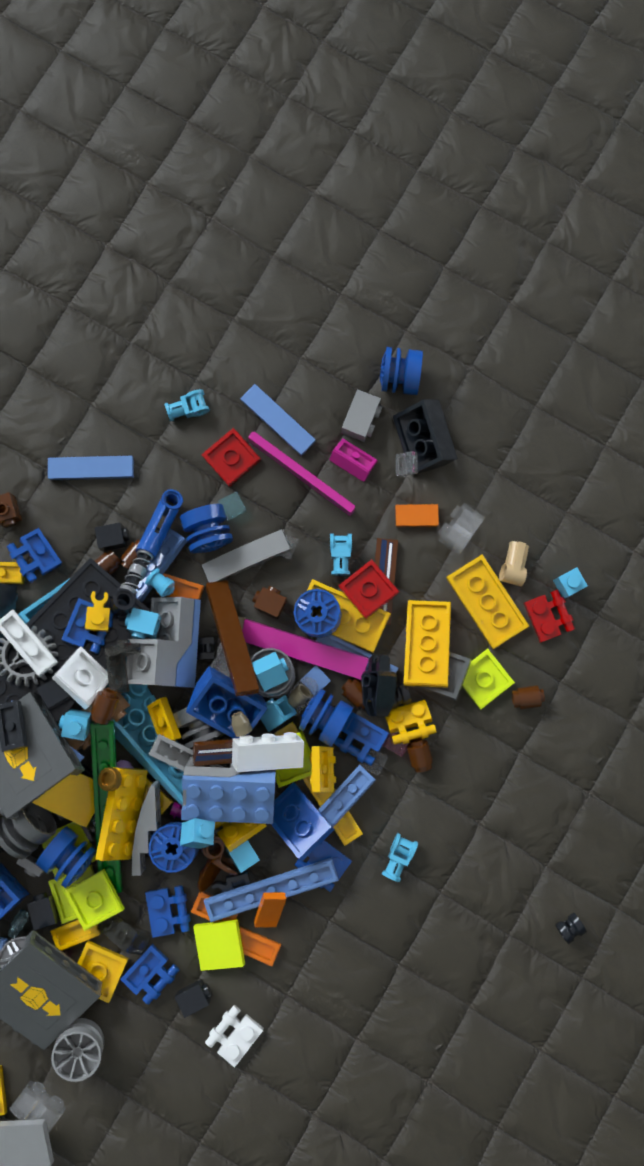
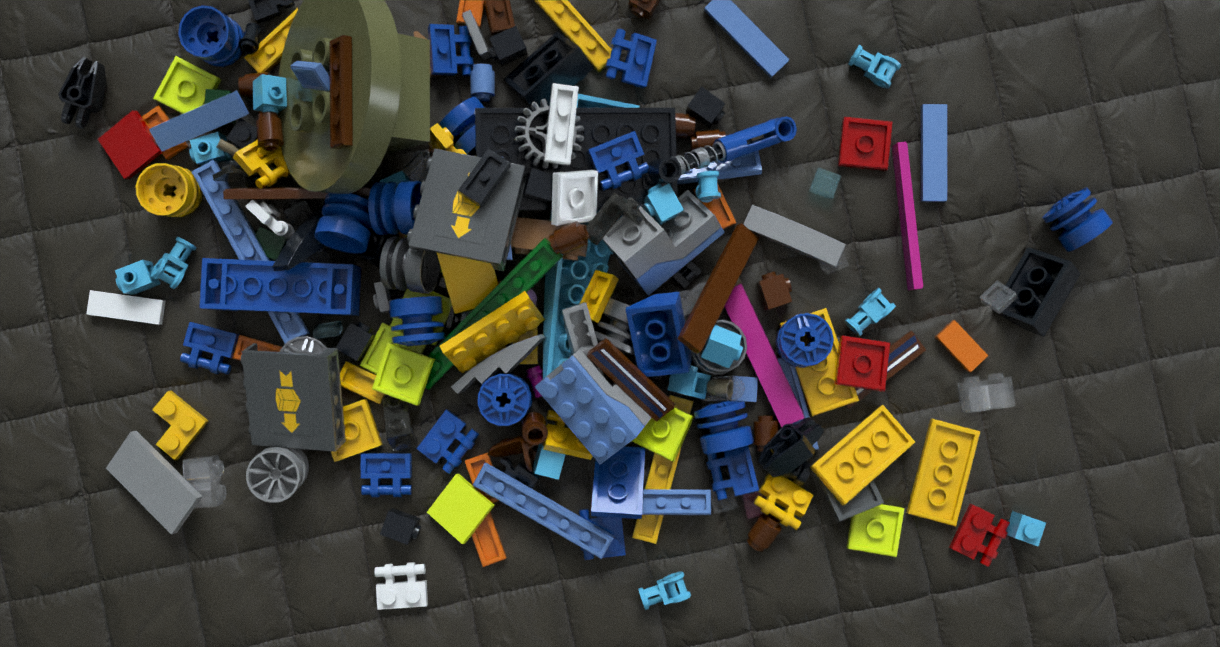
camera: 45 degrees right, 5 degrees up
medium azure brick [59,709,92,741] -> none
yellow plate [85,591,110,632] -> none
pearl gold tile [98,768,122,791] -> none
blue wheel [180,504,233,553] -> none
medium azure brick [180,818,215,849] -> none
dark tan hose [232,712,252,737] -> none
white brick [232,732,304,772] -> none
orange tile [254,892,286,927] -> none
yellow plate [310,746,336,792] -> none
dark pink slope [329,438,378,482] -> none
light grey brick [341,389,383,442] -> none
tan piece [499,541,529,587] -> none
reddish brown brick [512,685,545,710] -> none

